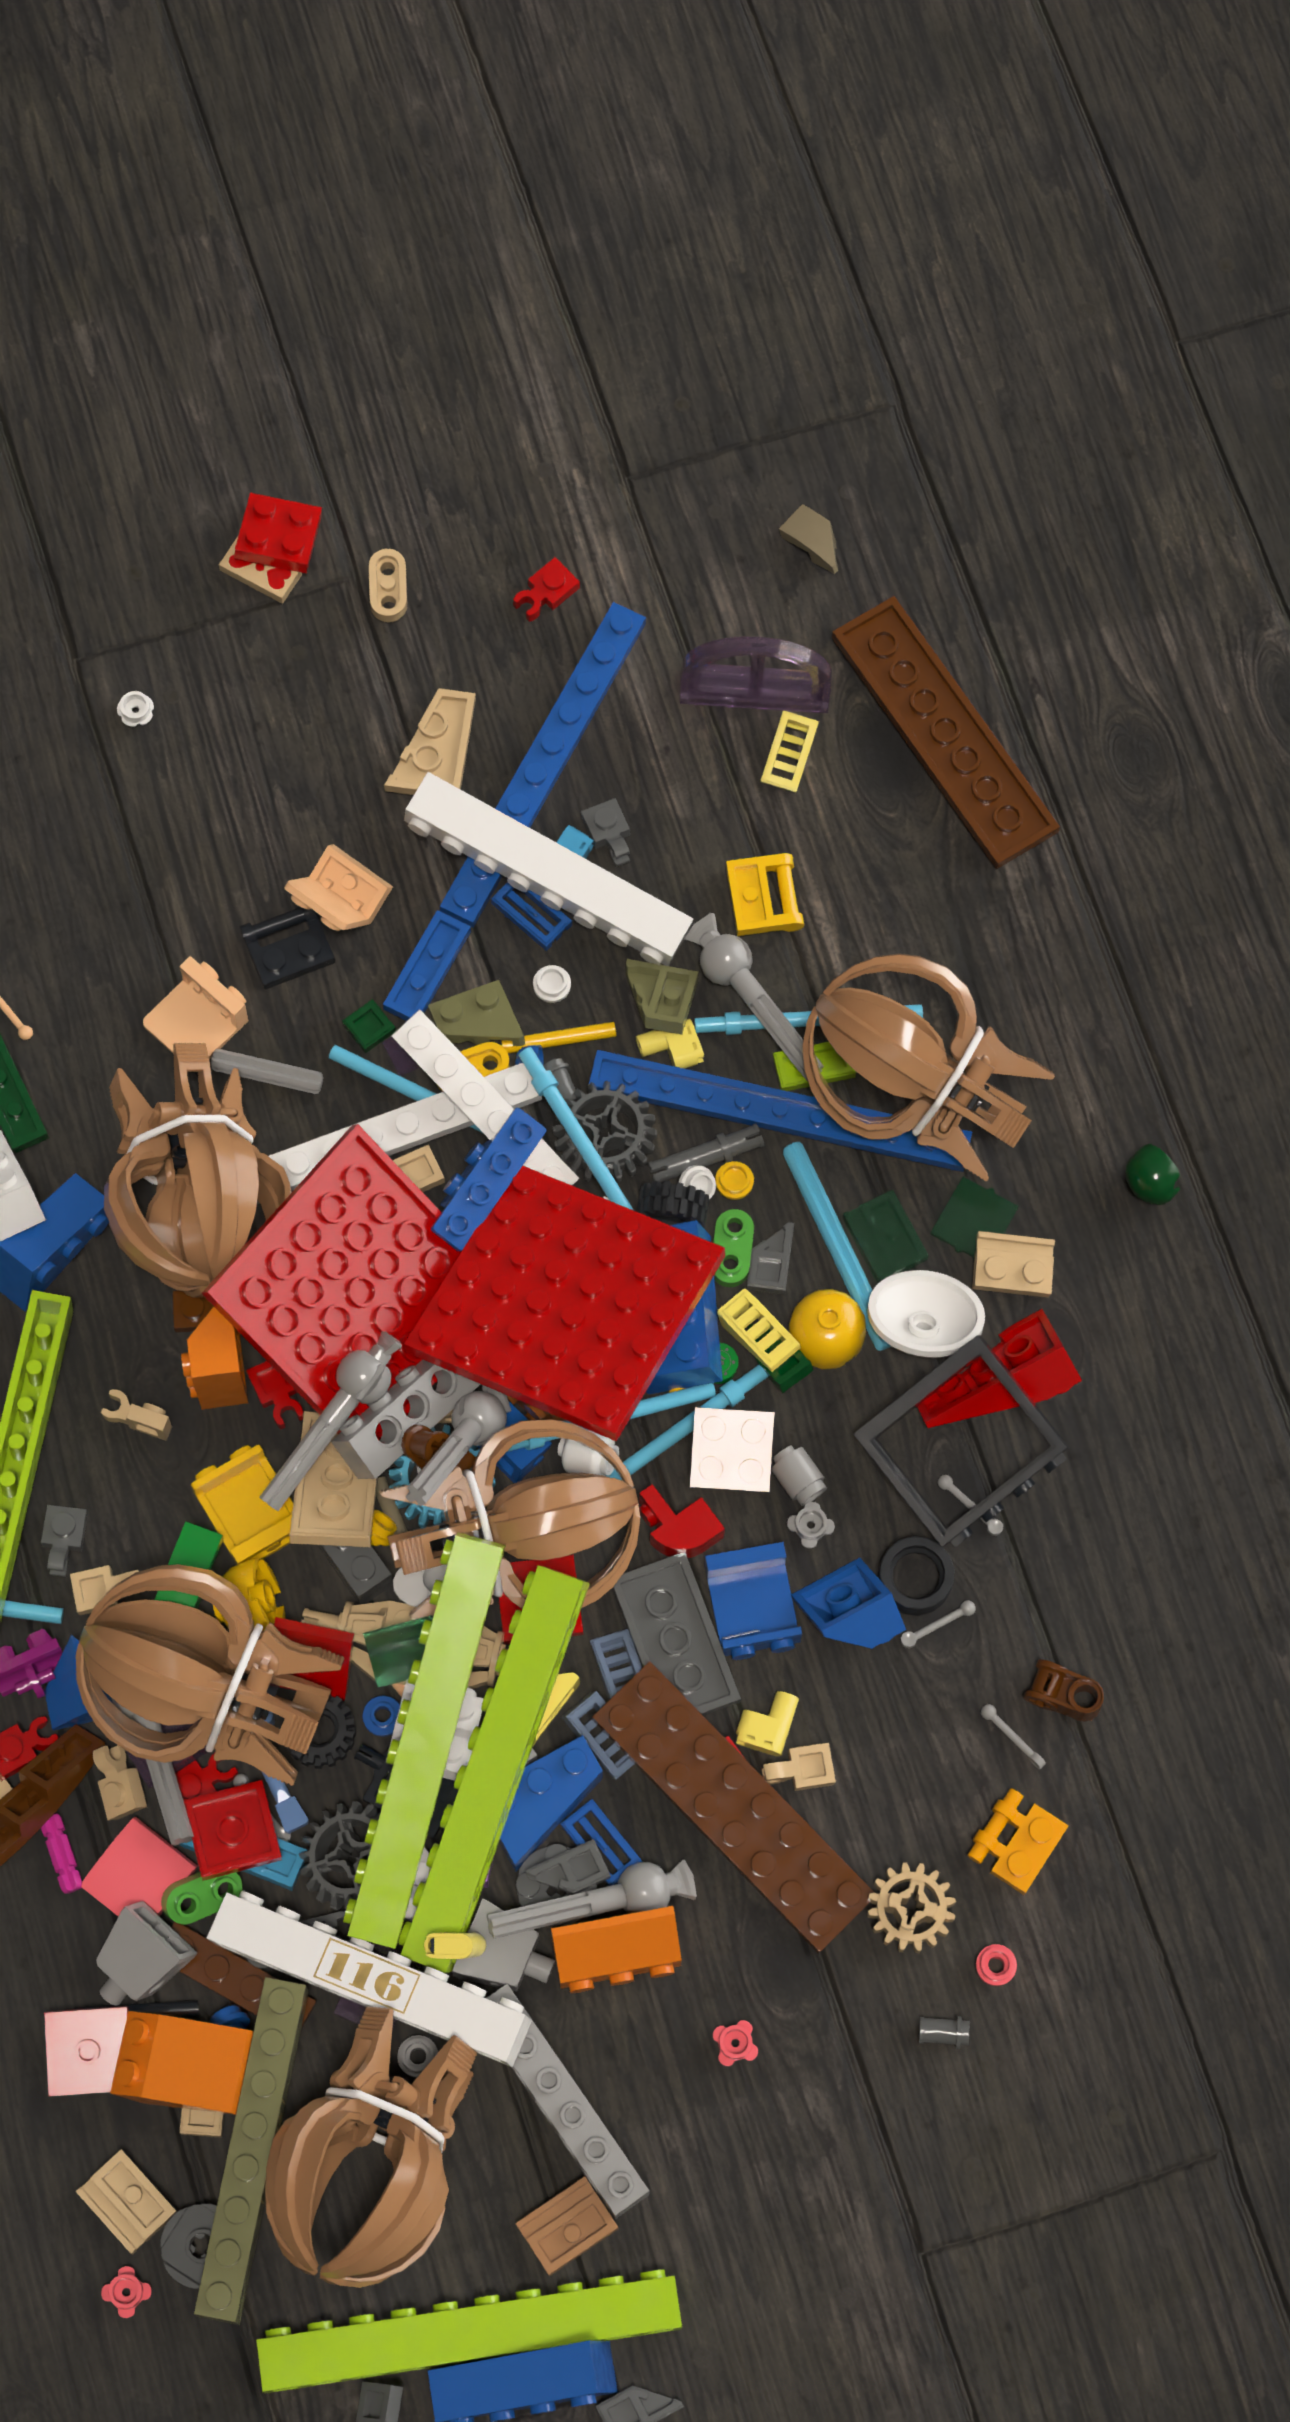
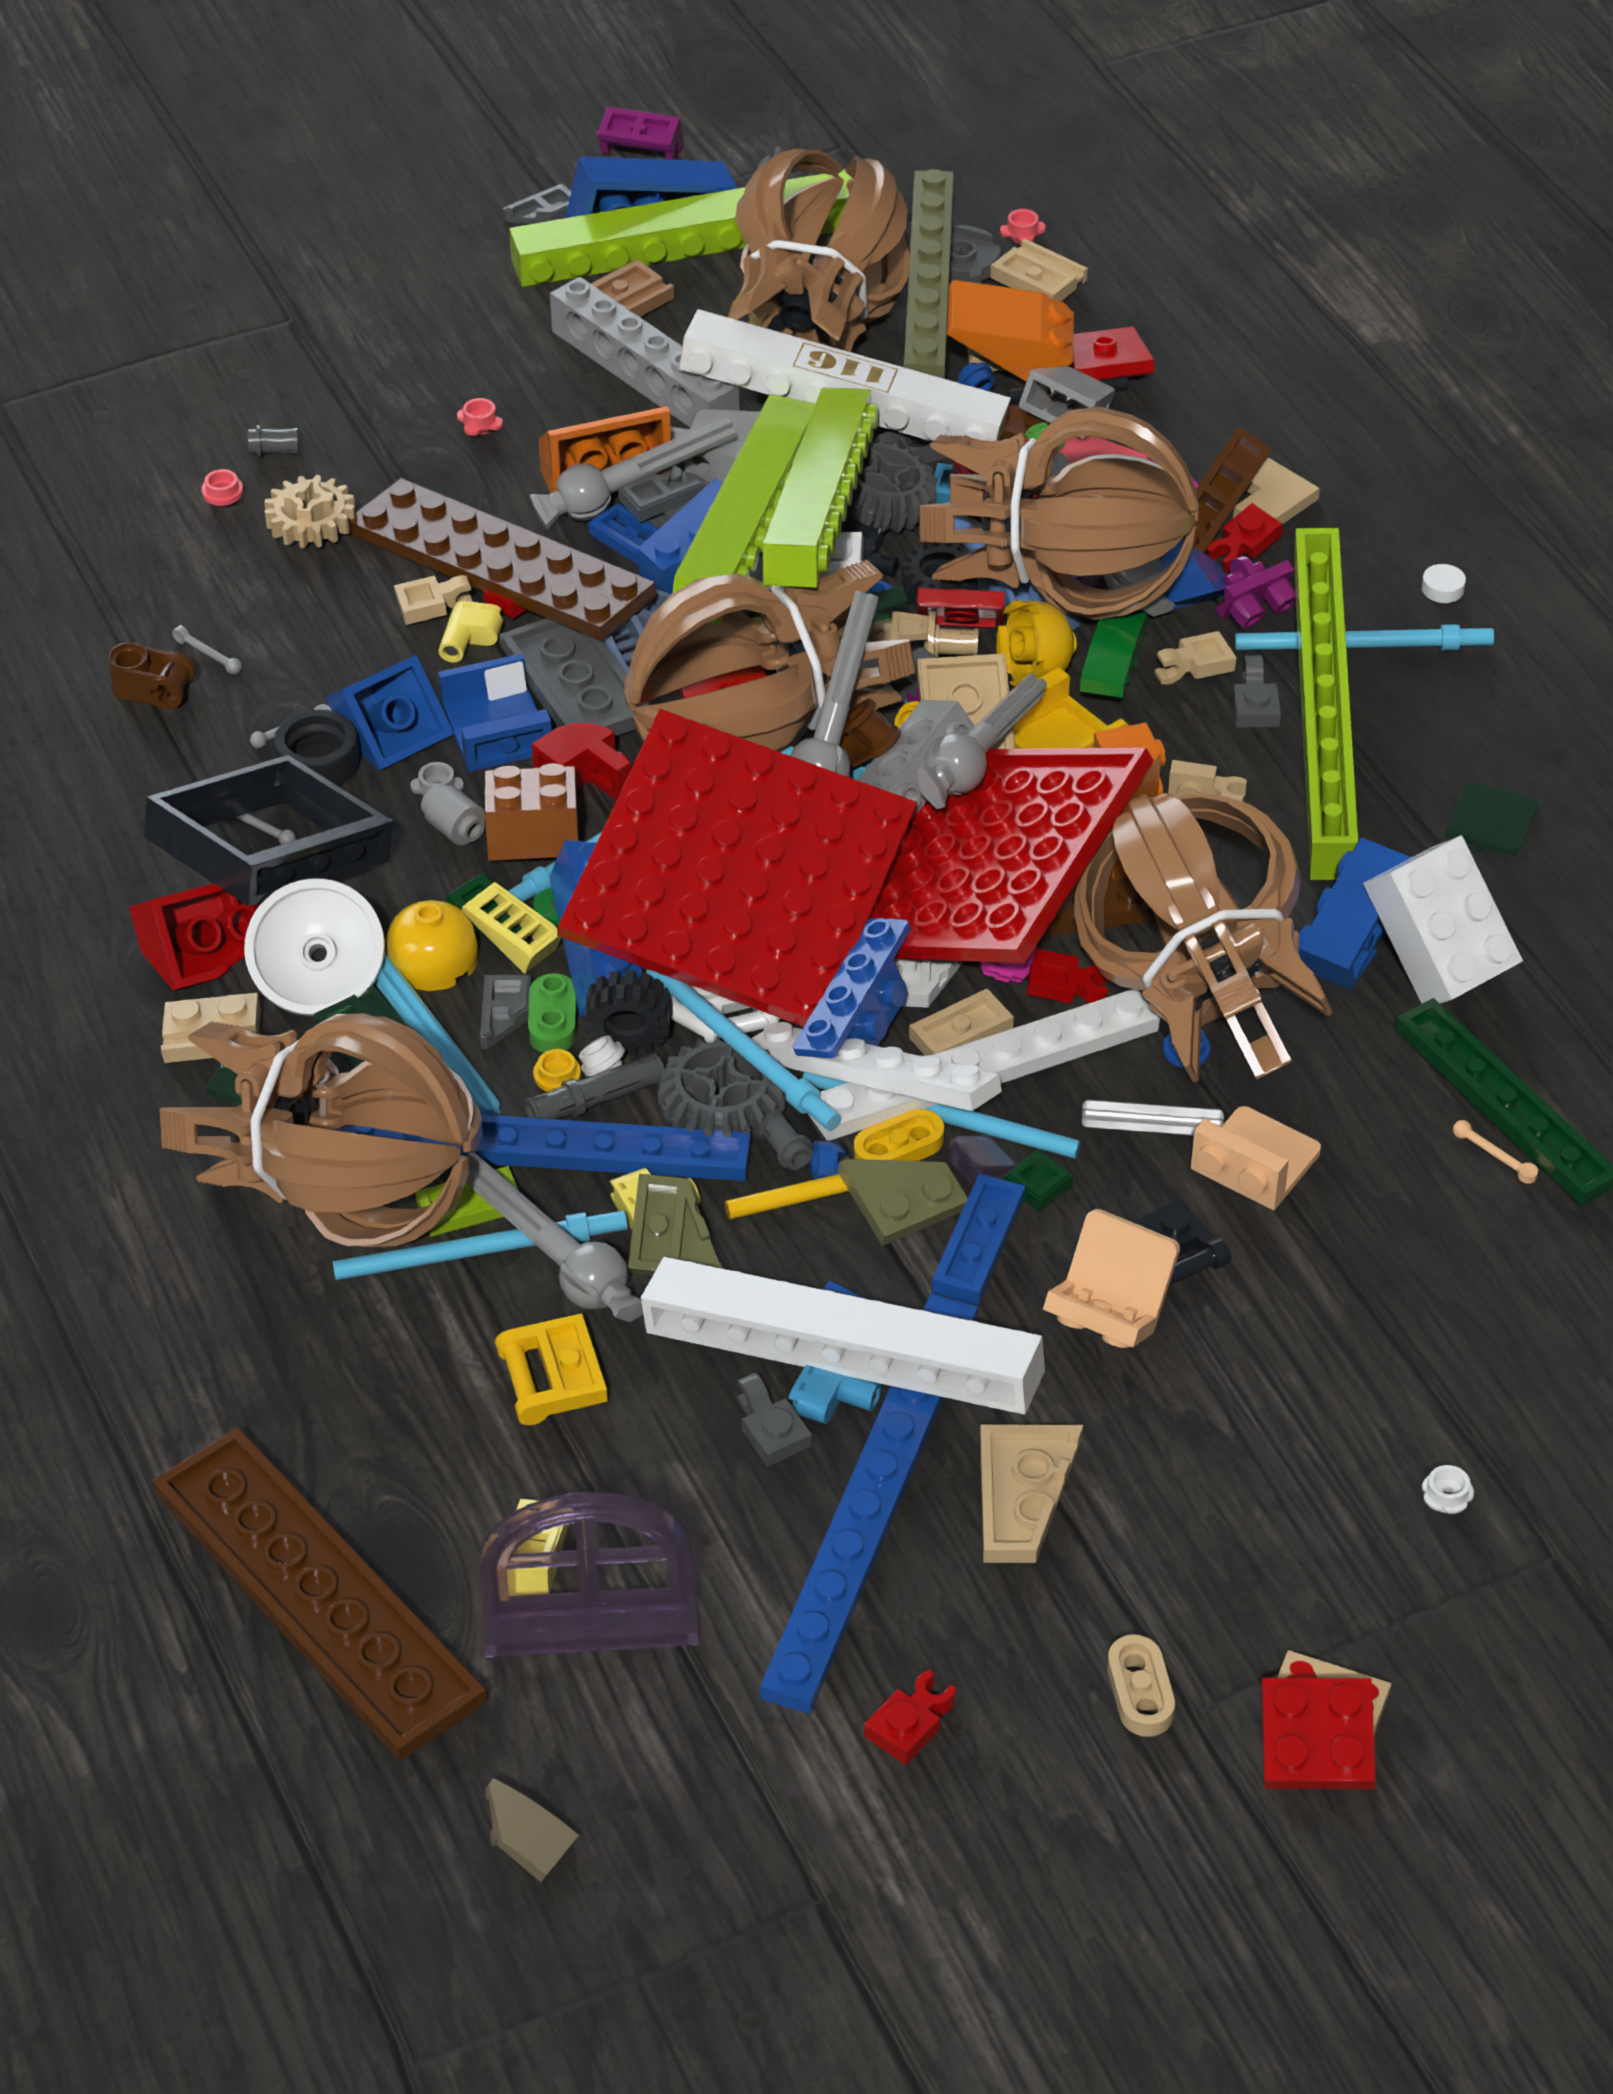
camera: 175 degrees right, 25 degrees down
light yellow piece [424,1932,486,1959] -> none
white plate [533,965,571,1003] -> none
light orange plate [967,1788,1069,1895] -> none
dark green hair [1125,1144,1180,1205] -> none

